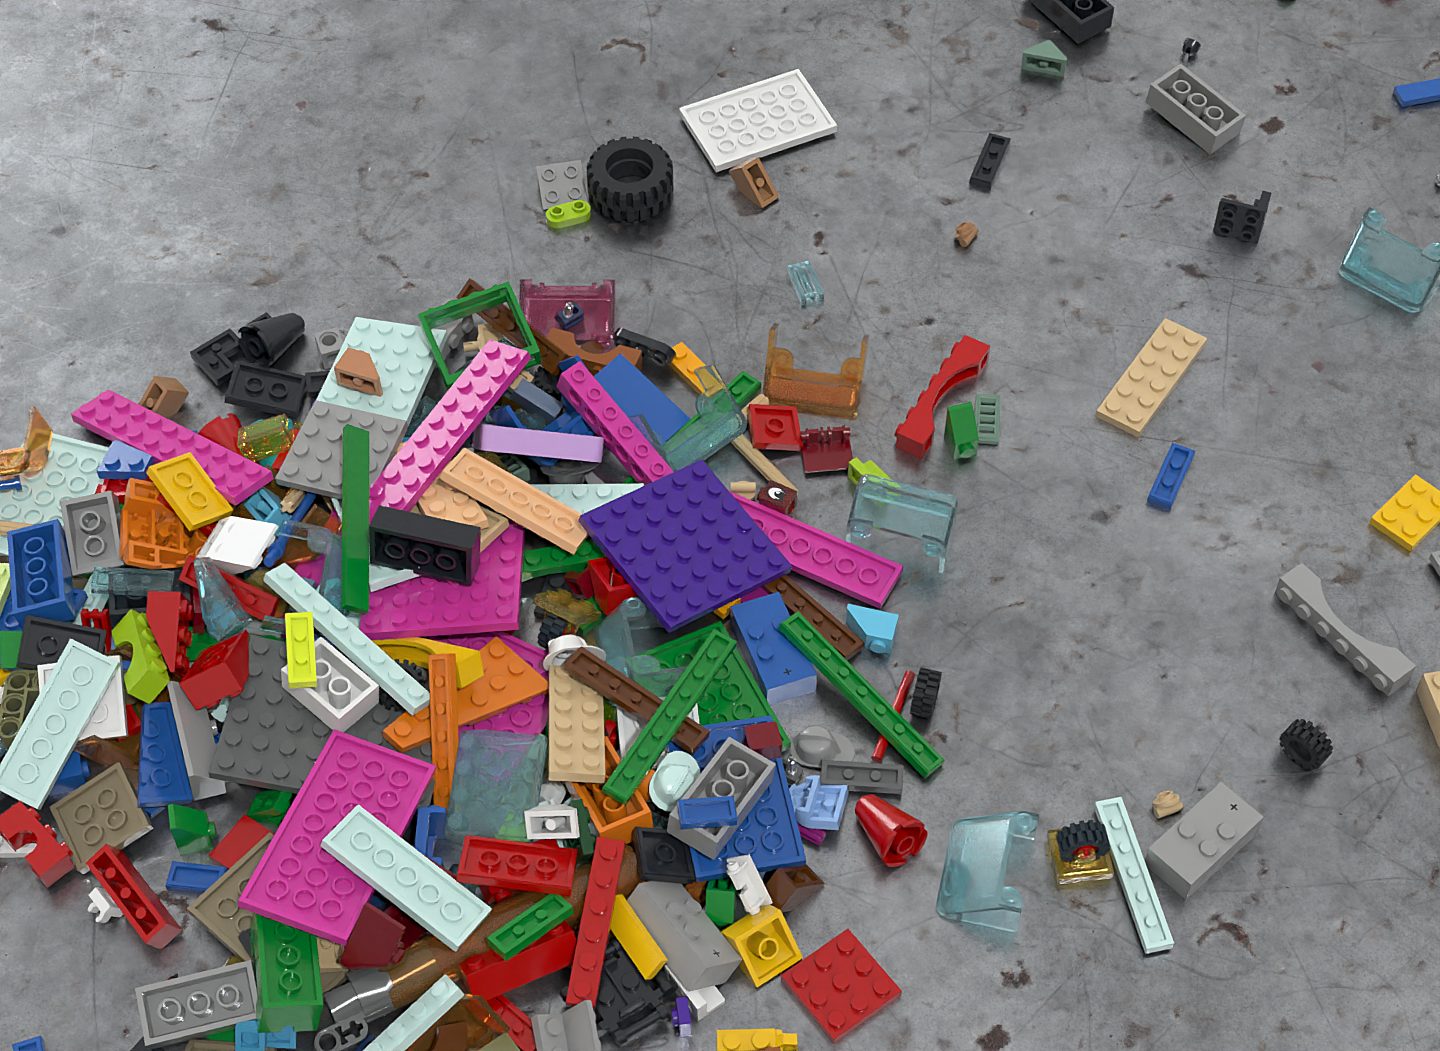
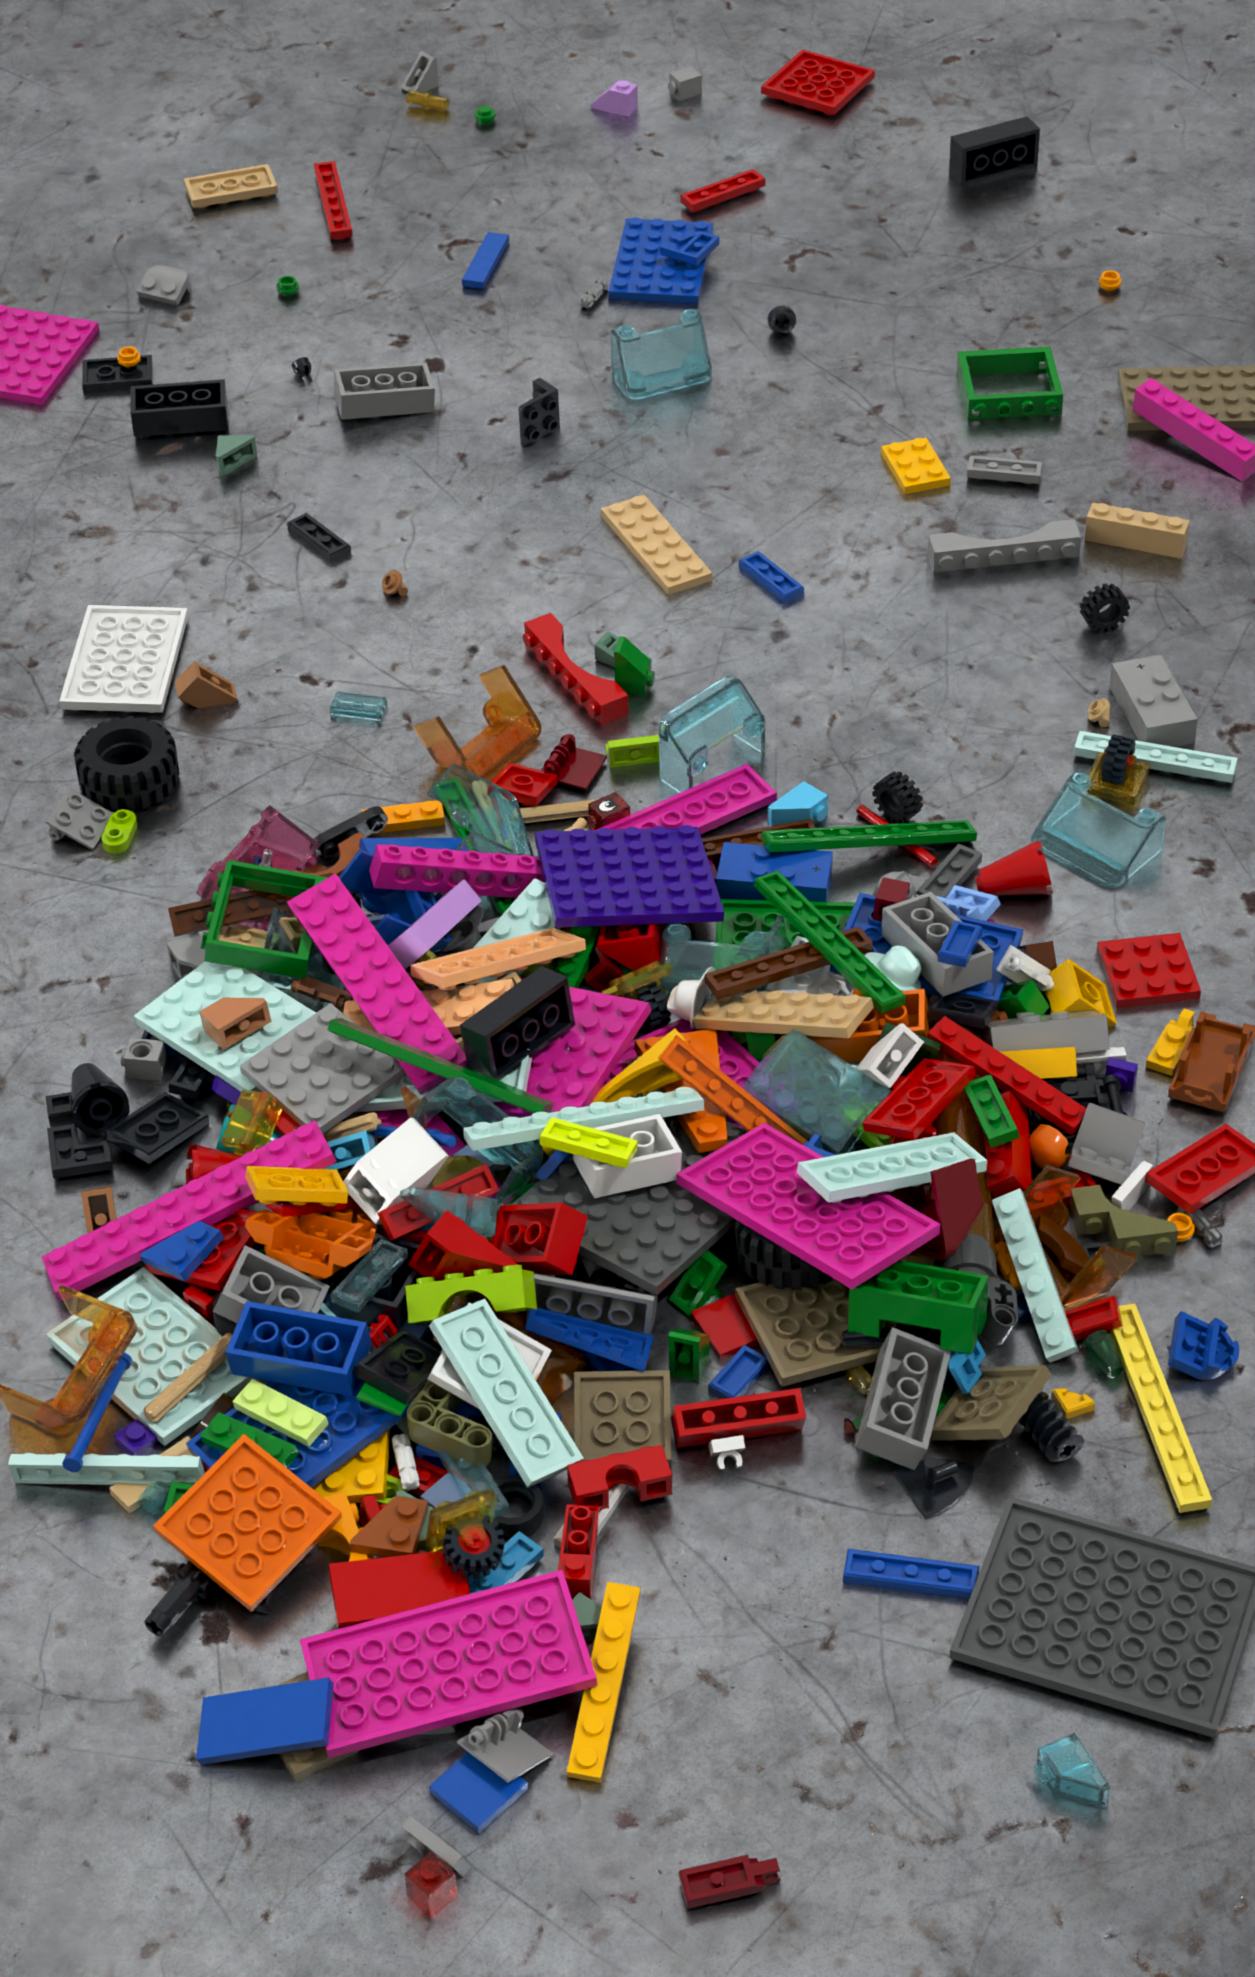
camera: 60 degrees left, 10 degrees down
none -> orange hair [1029,1124,1070,1172]

